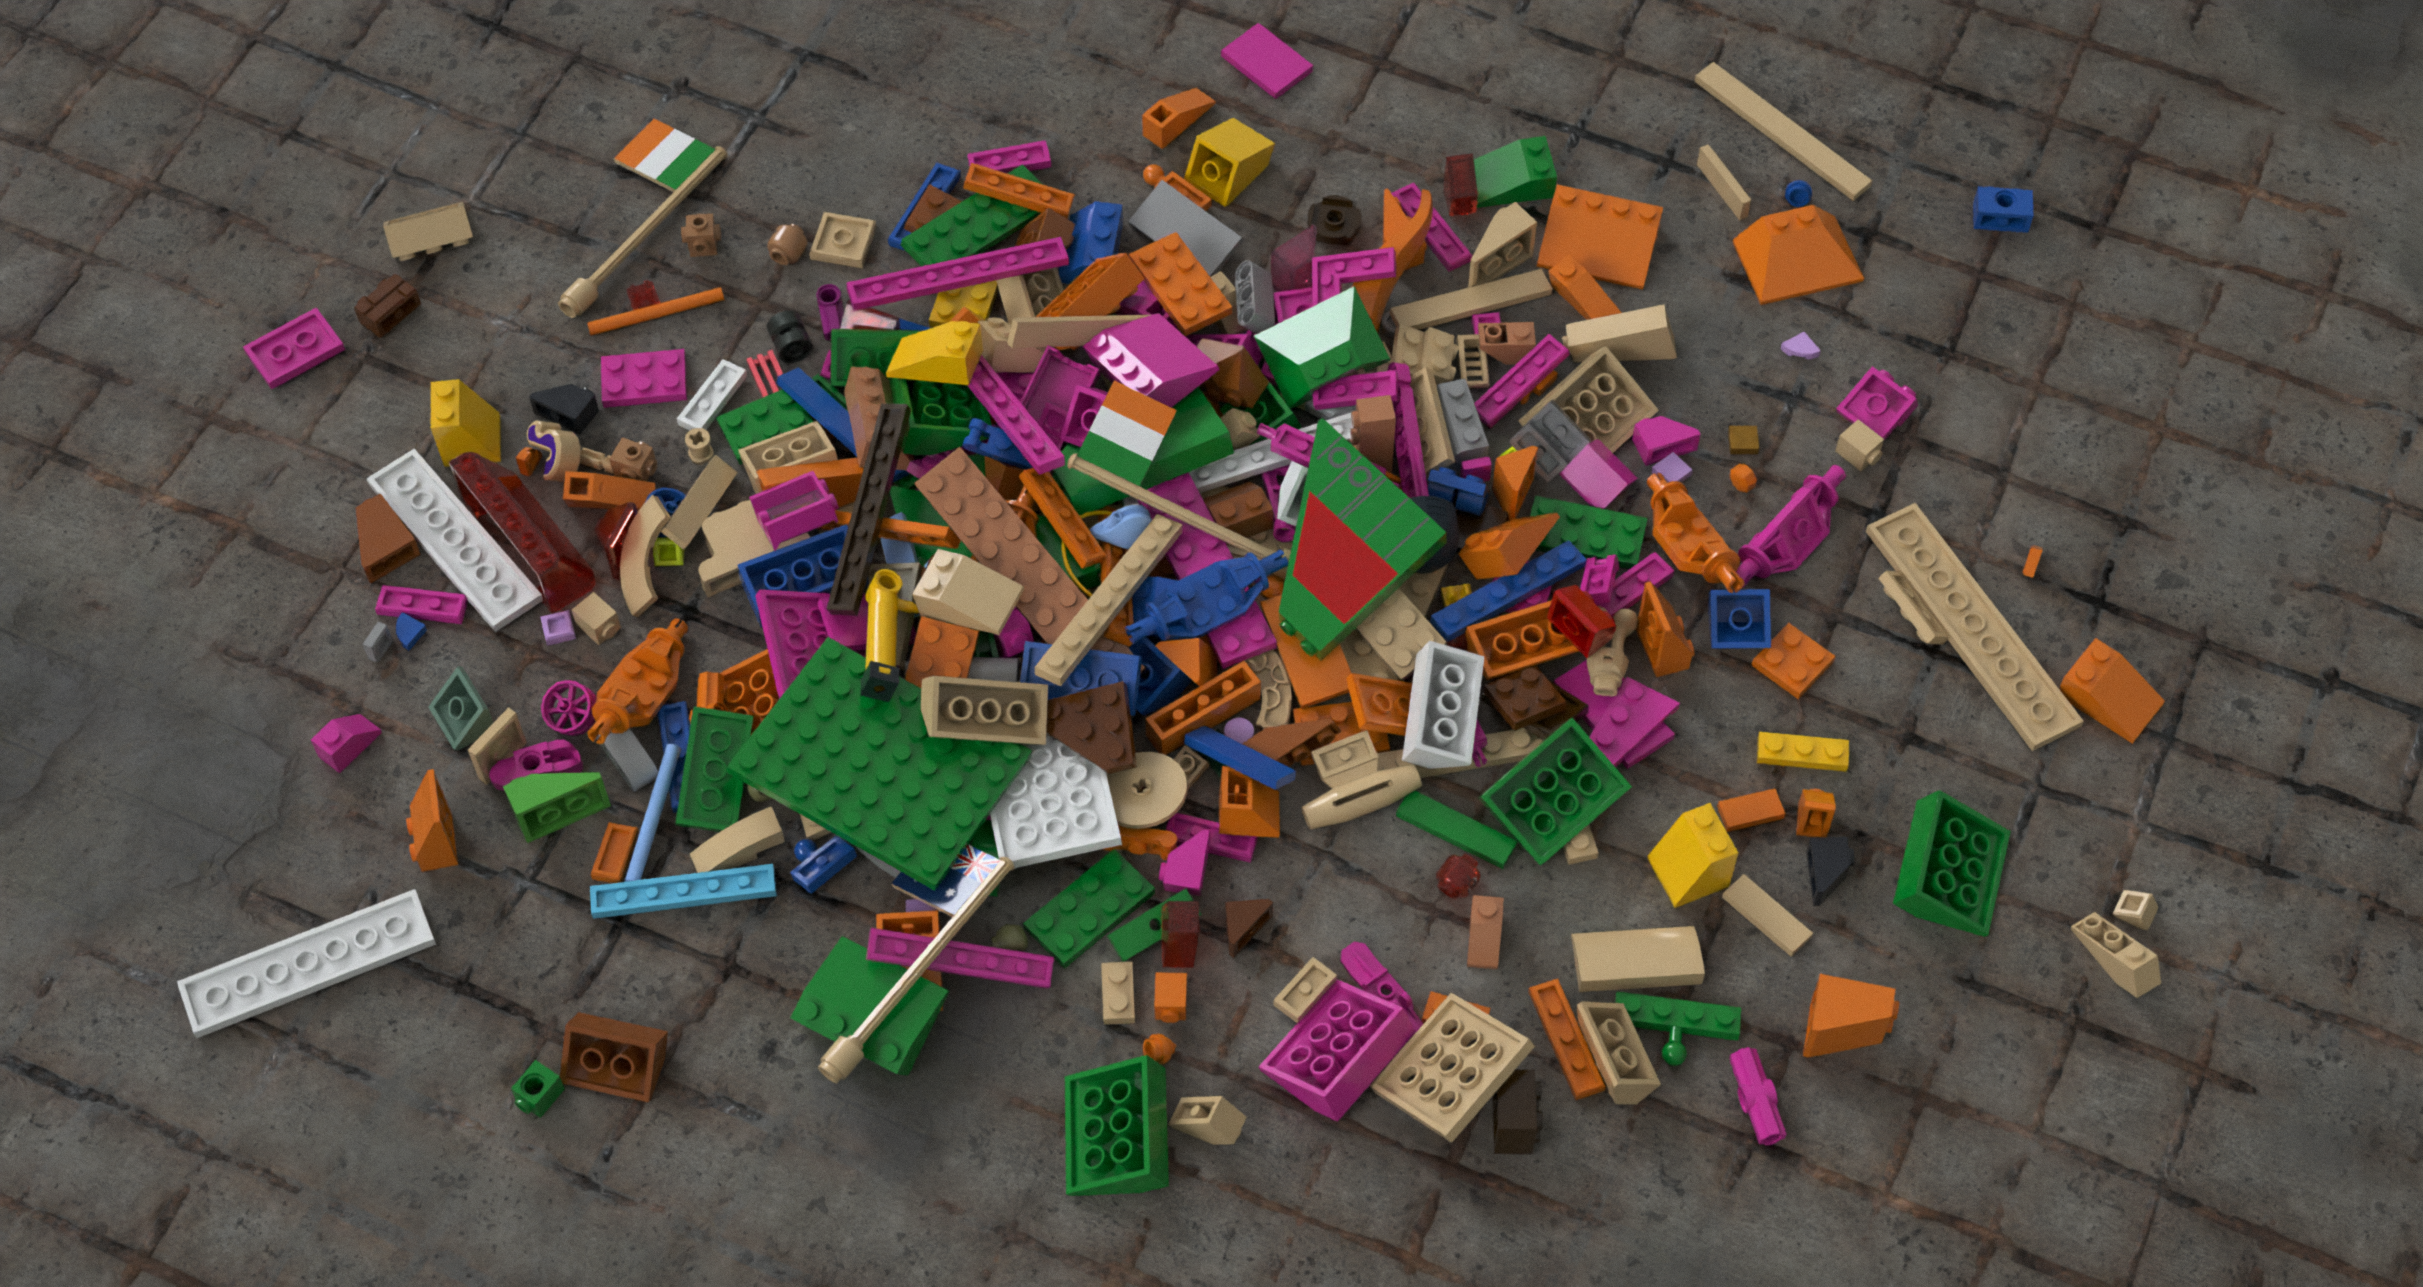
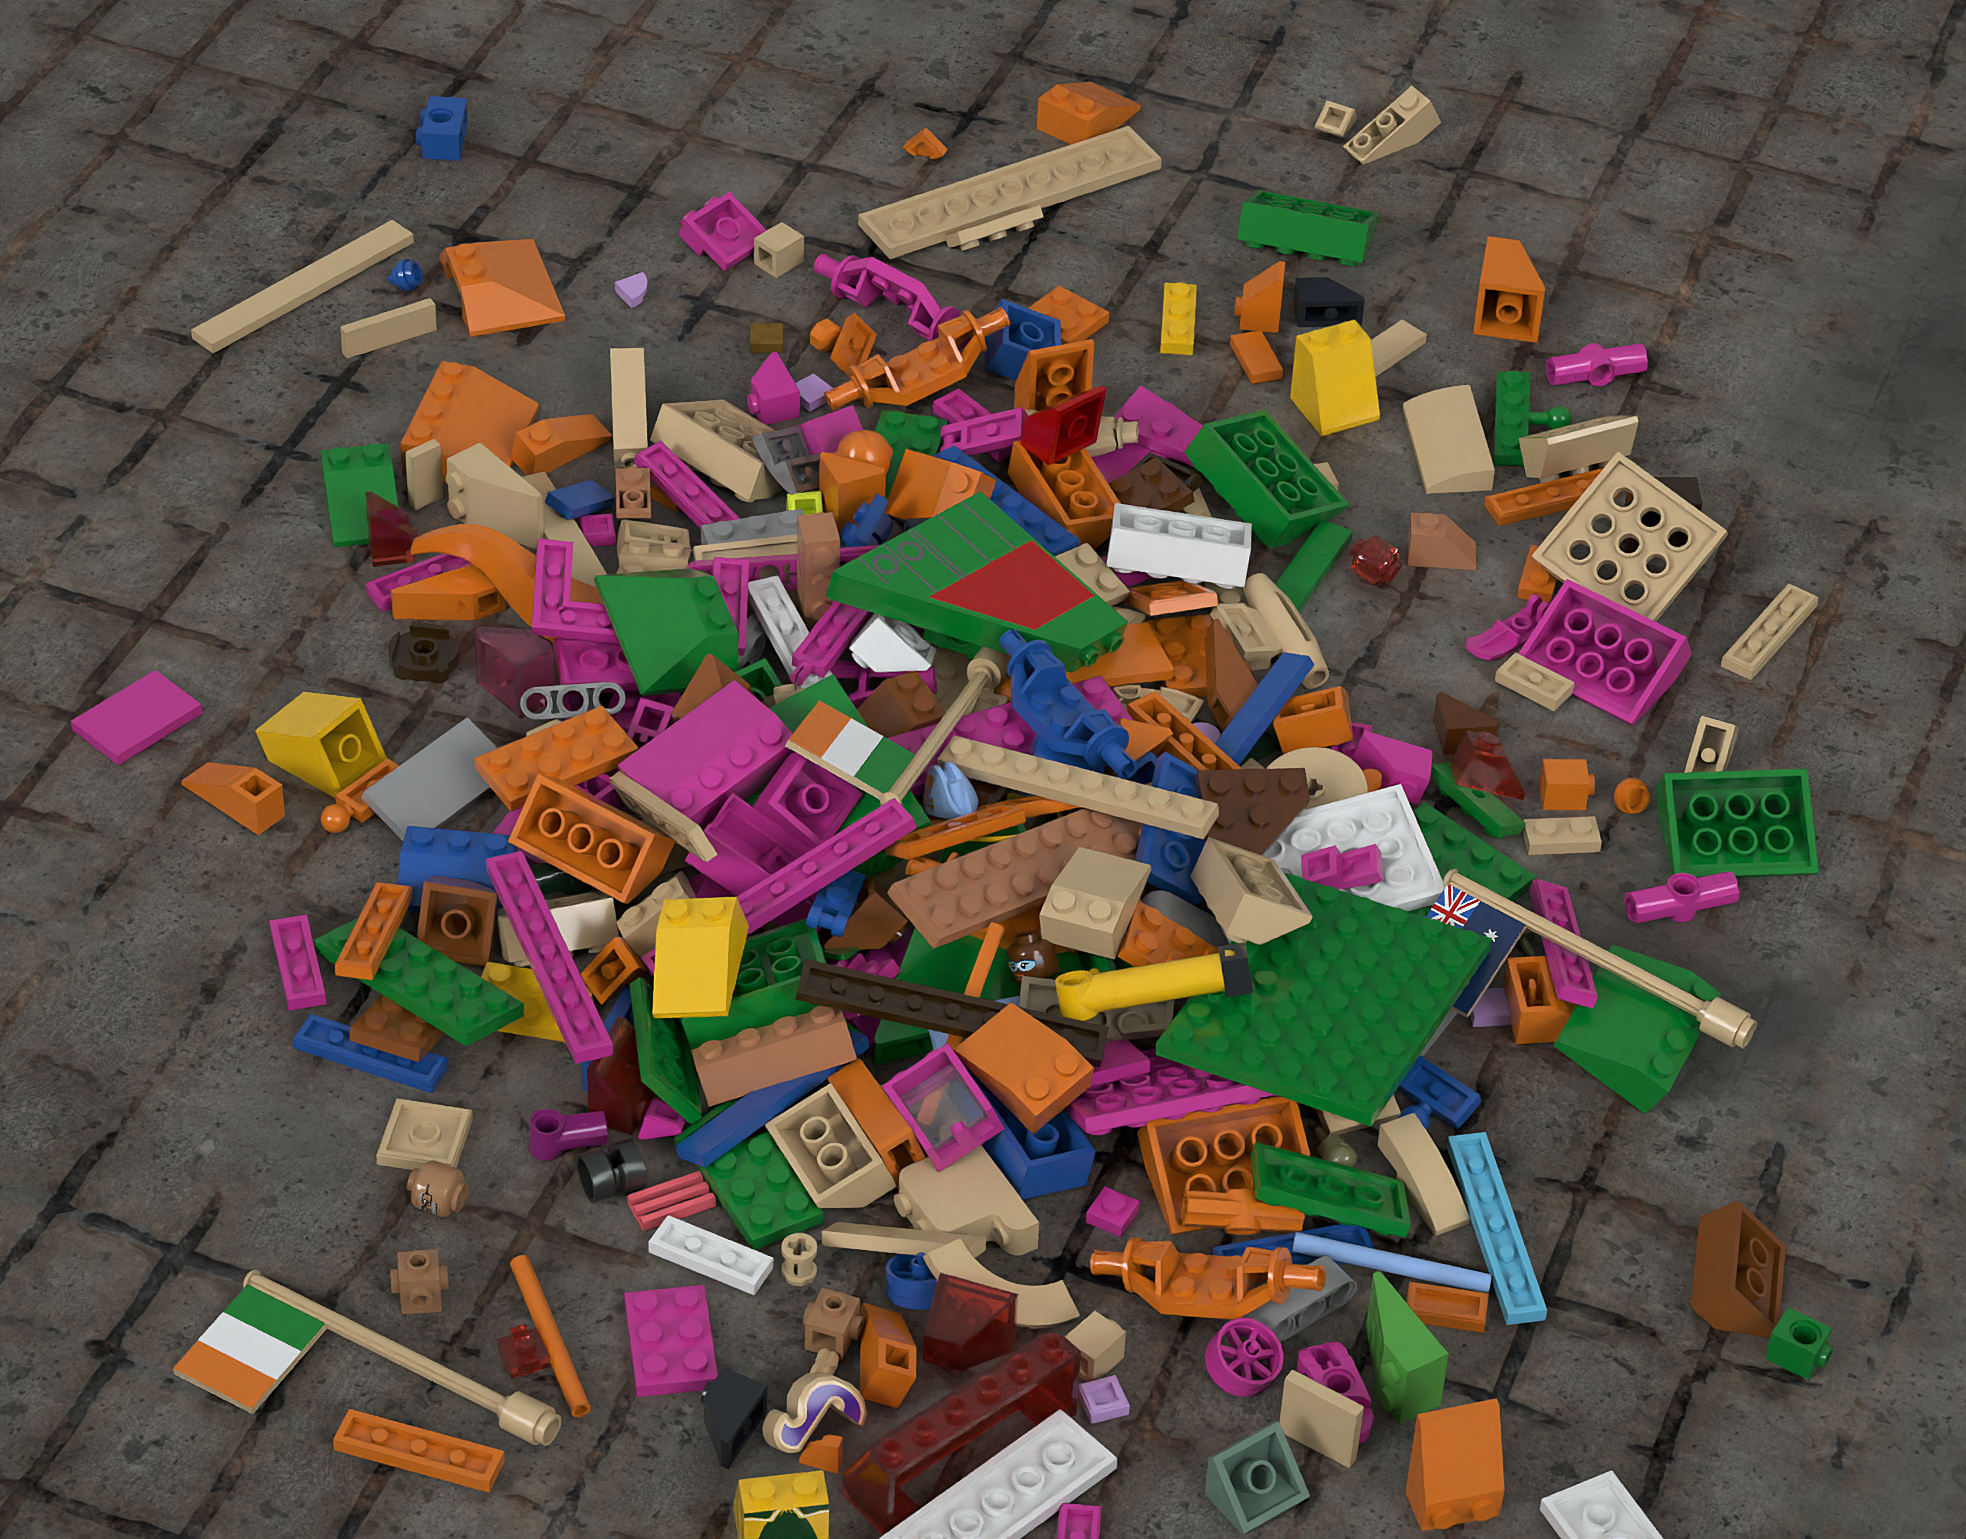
camera: 95 degrees left, 15 degrees down
none -> orange plate [333,1409,505,1493]
none -> tan tile [405,439,444,511]
none -> blue tile [545,480,616,520]
none -> orange plate [830,313,877,377]
none -> orange hair [830,430,893,474]
none -> orange slope [954,1002,1094,1134]
none -> dark pink plate [1086,1187,1140,1237]
none -> dark pink slope [1301,844,1383,889]
none -> dark pink piece [1624,871,1740,924]
none -> tan tile [1721,583,1819,680]

